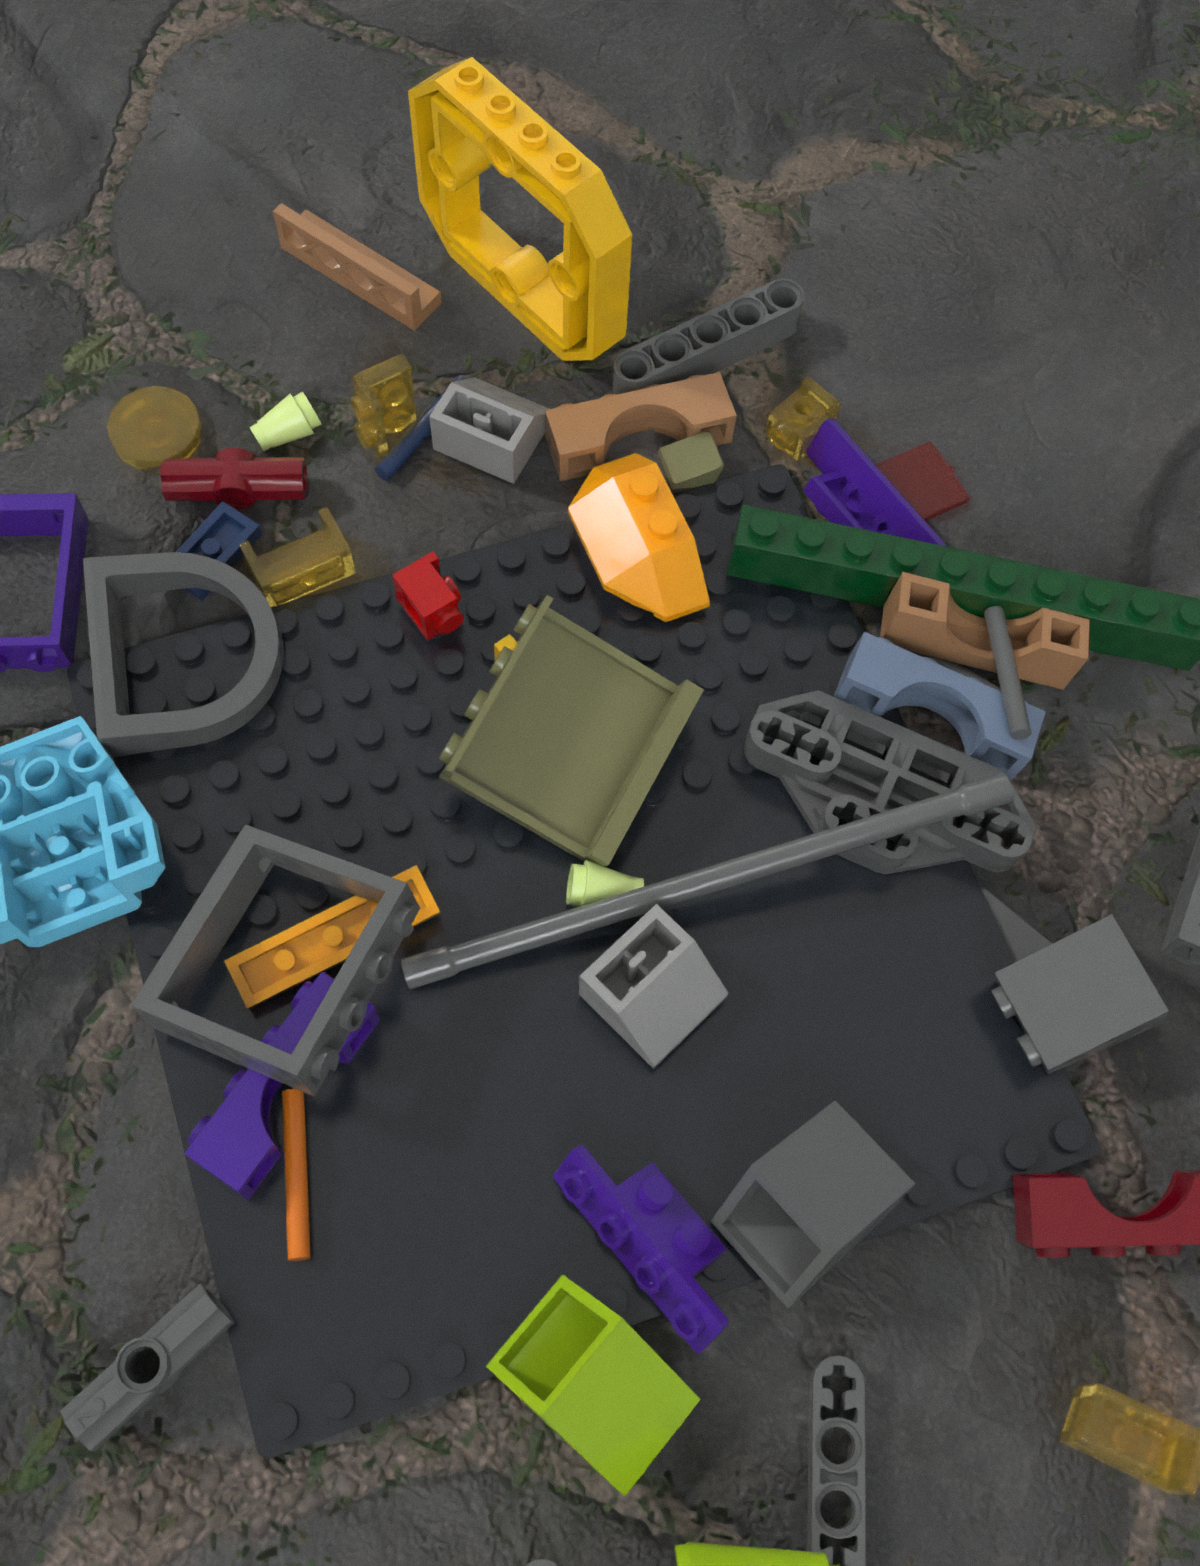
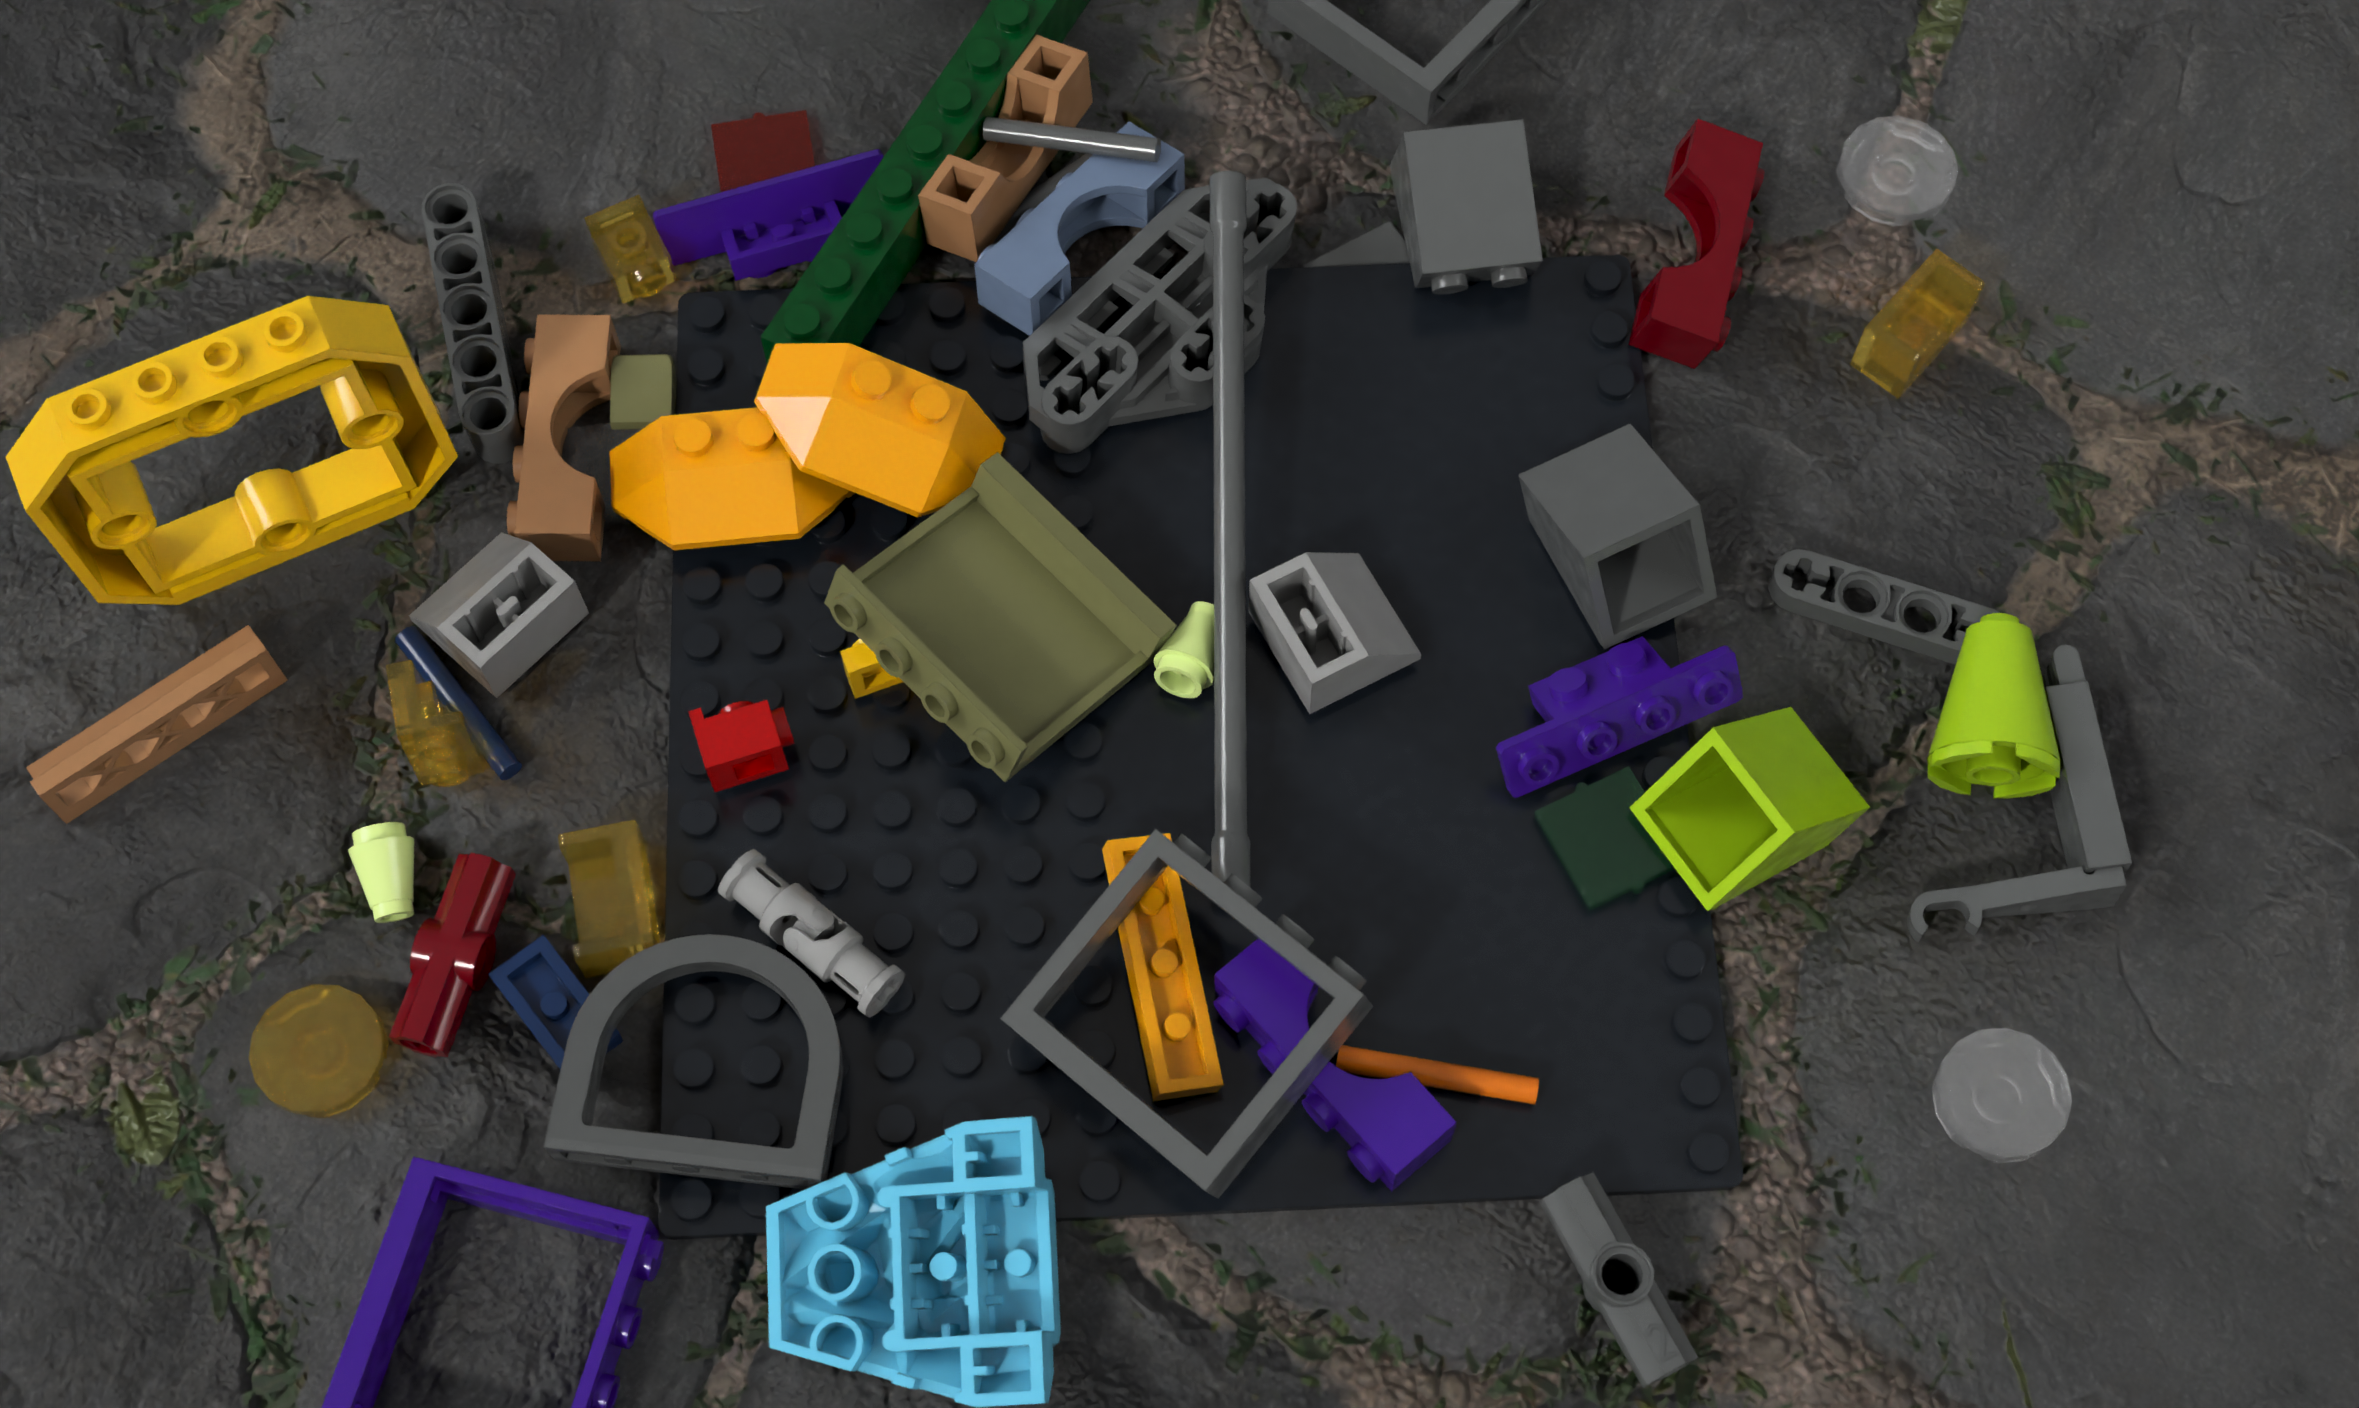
camera: 70 degrees left, 0 degrees up
none -> light grey piece [718,849,906,1018]
none -> light orange wedge [754,343,1006,518]
none -> clear green piece [1534,766,1675,911]

